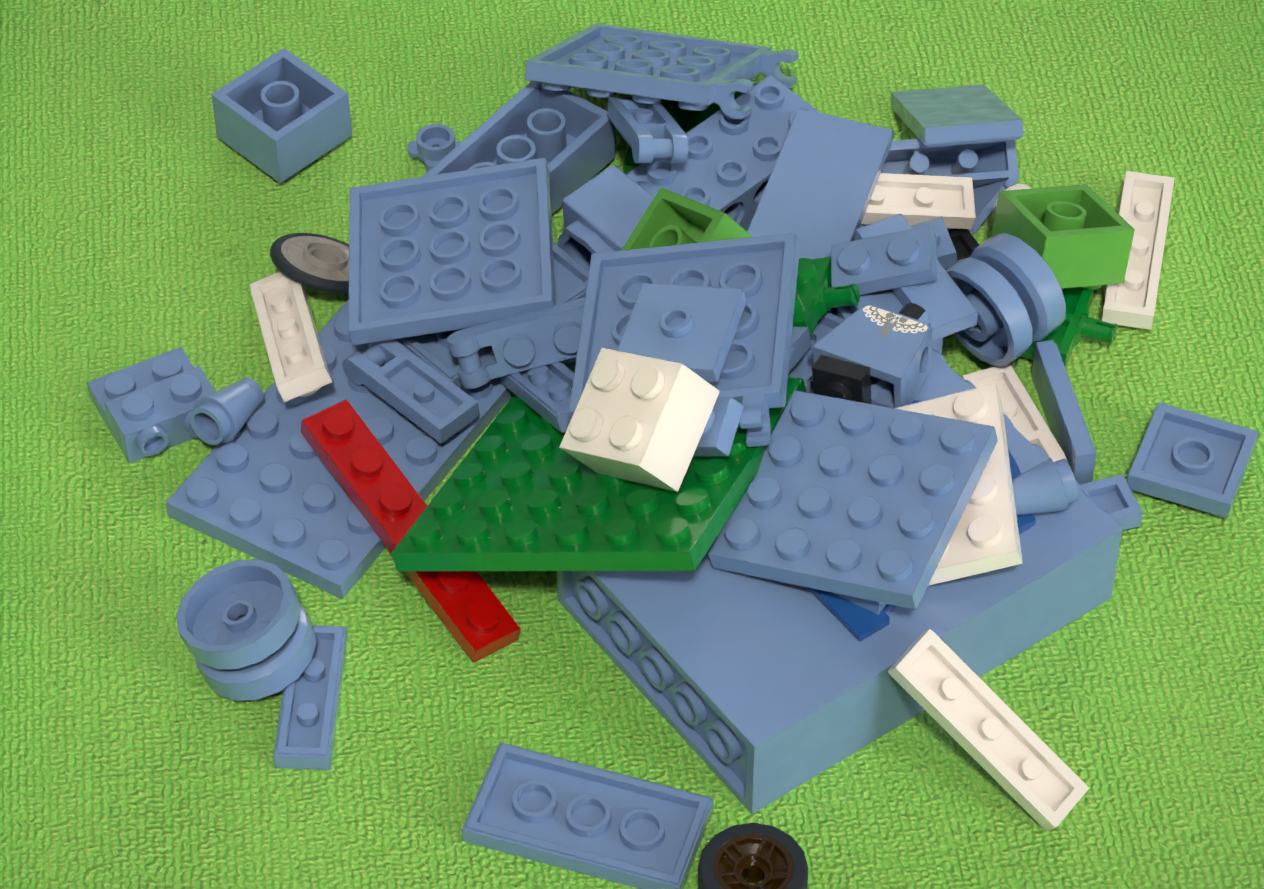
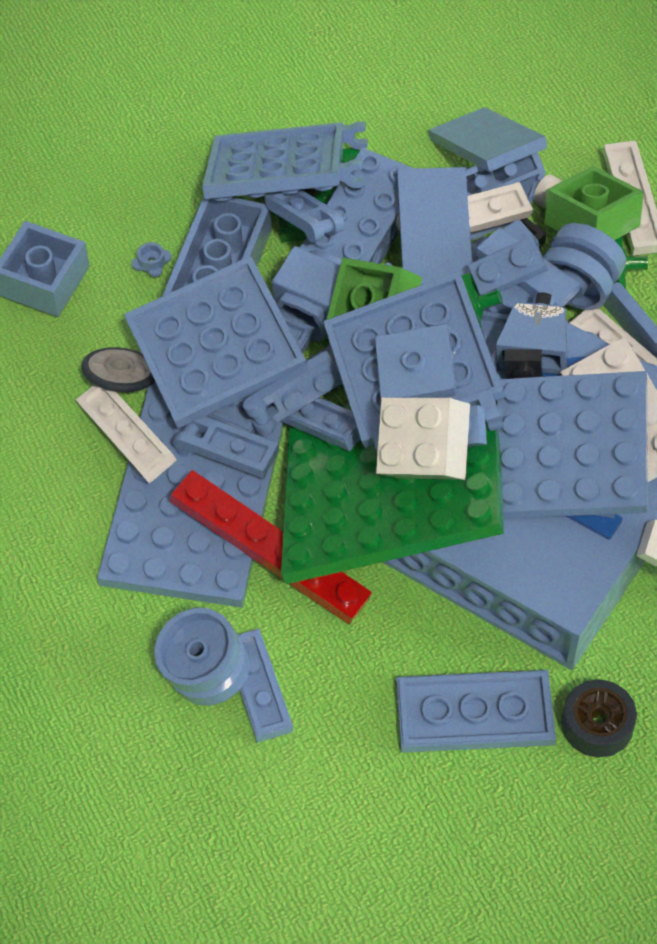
camera: 20 degrees left, 10 degrees up
medium blue plate [87,347,216,463] -> none
medium blue cone [190,378,264,445] -> none

